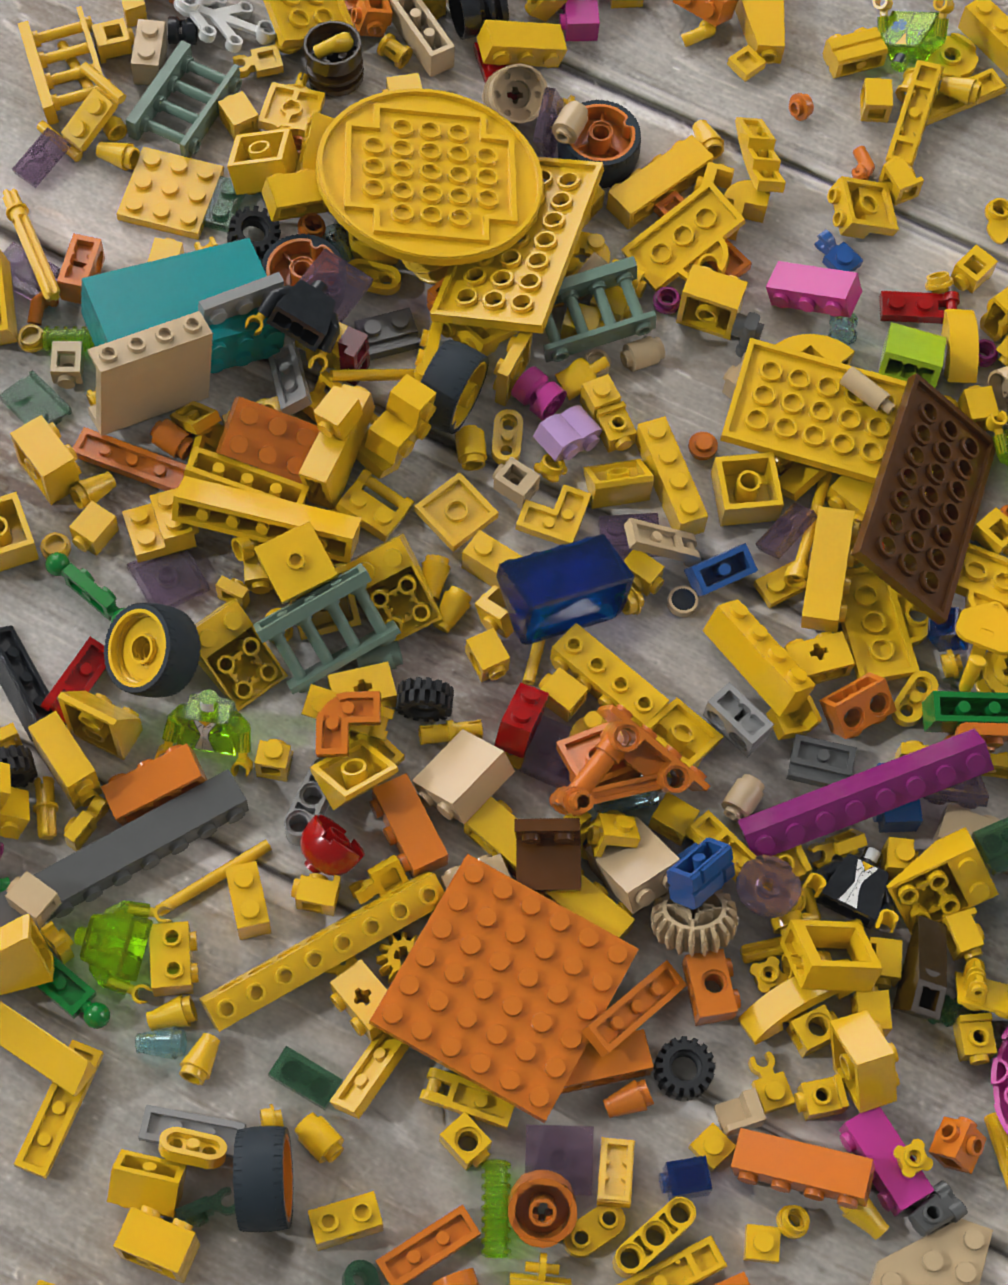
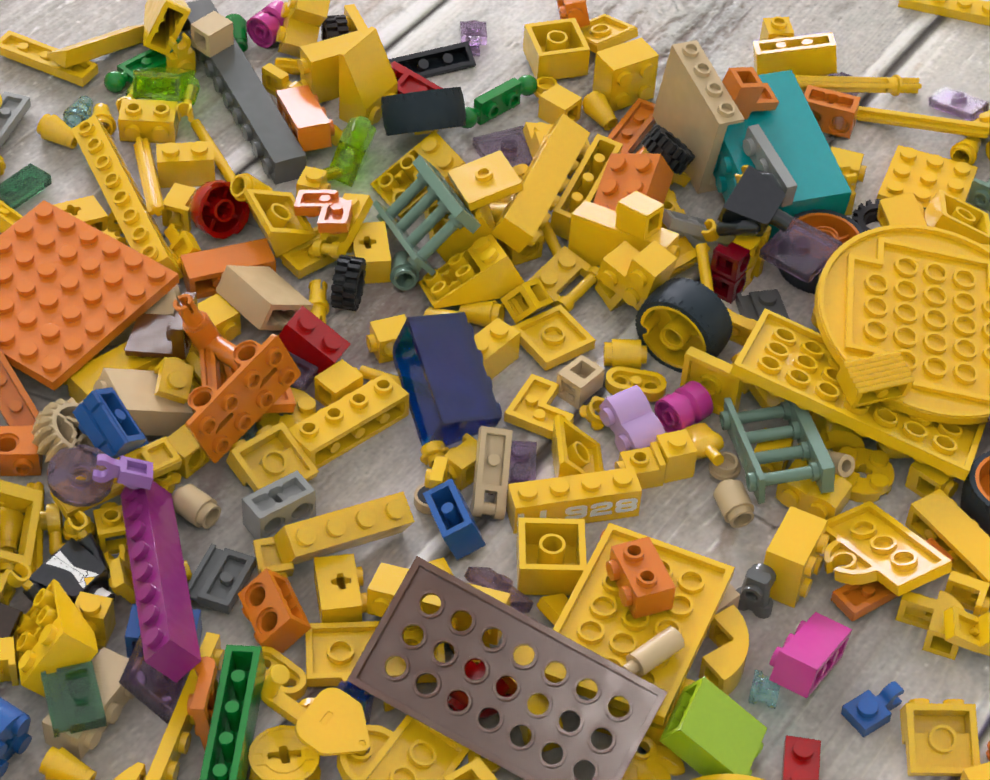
camera: 100 degrees right, 20 degrees down
none -> medium lavender plate [92,454,153,490]
none -> yellow axle [133,136,165,217]
none -> yellow cone [230,173,273,202]
none -> yellow plate [424,456,449,489]
none -> yellow brick [500,277,554,324]
none -> orange brick [606,537,676,619]
none -> black tyre [642,125,695,175]
none -> orange brick [722,67,779,120]
none -> yellow brick [836,350,915,409]
none -> yellow axle [856,106,990,139]

